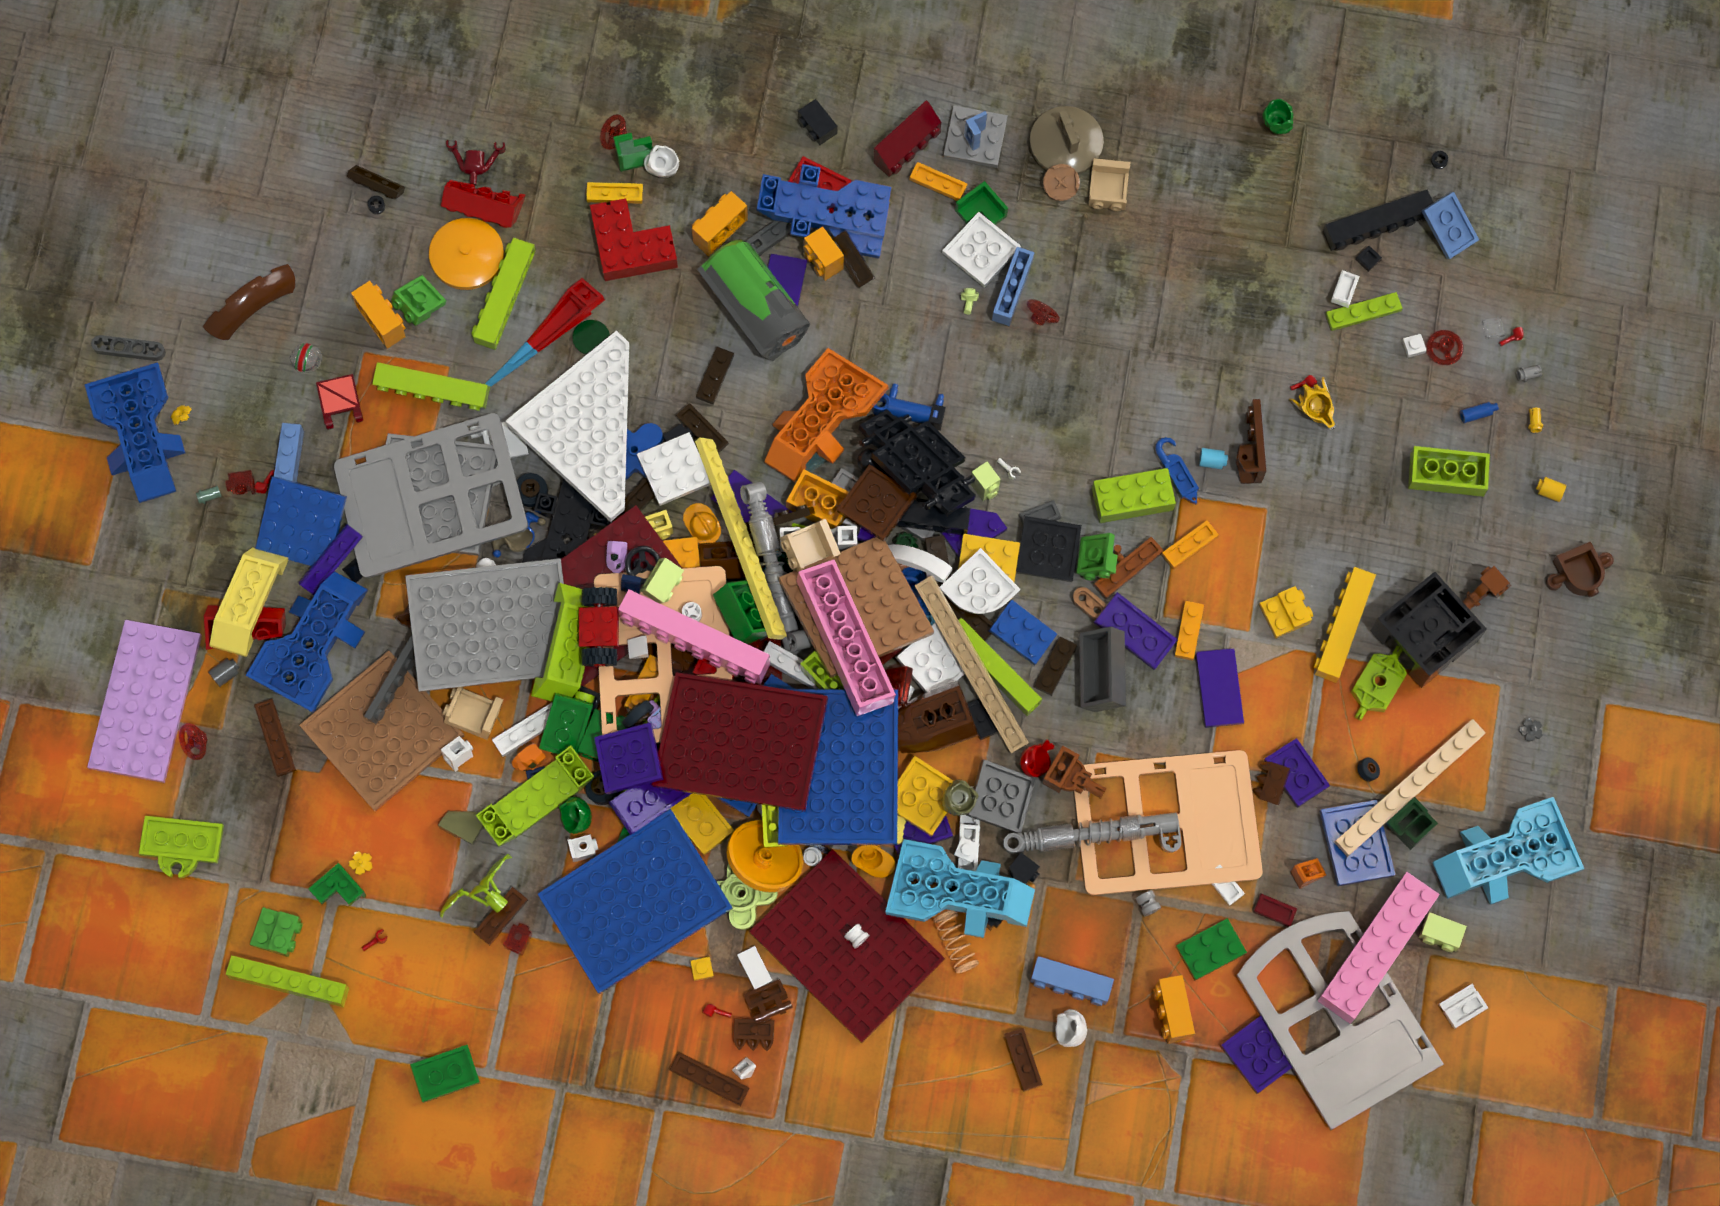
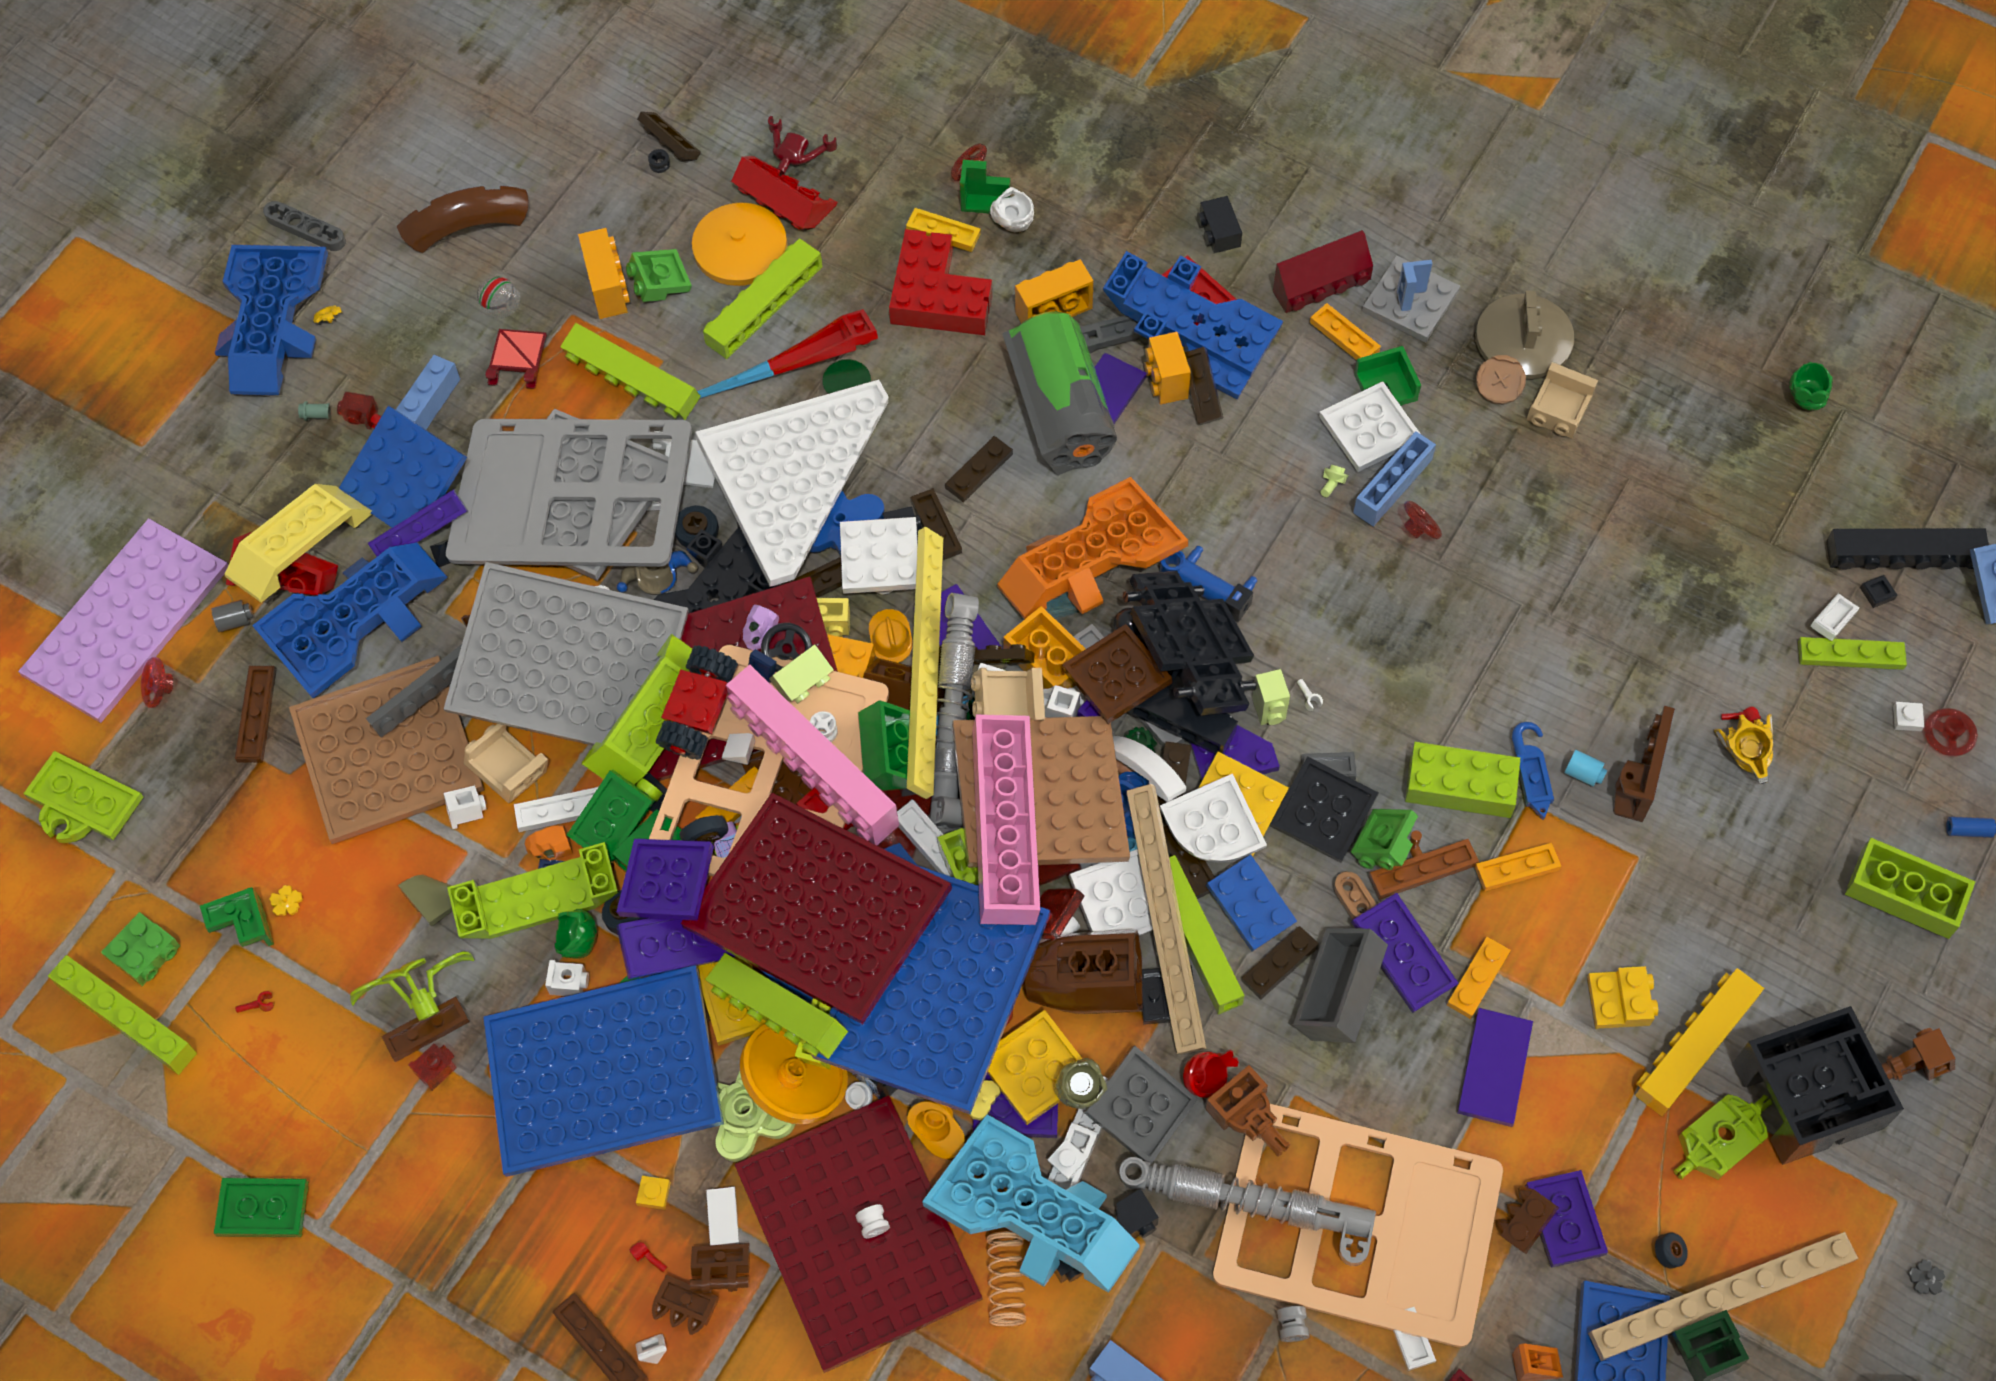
camera: 25 degrees right, 10 degrees down
none -> lime brick [705,953,848,1059]

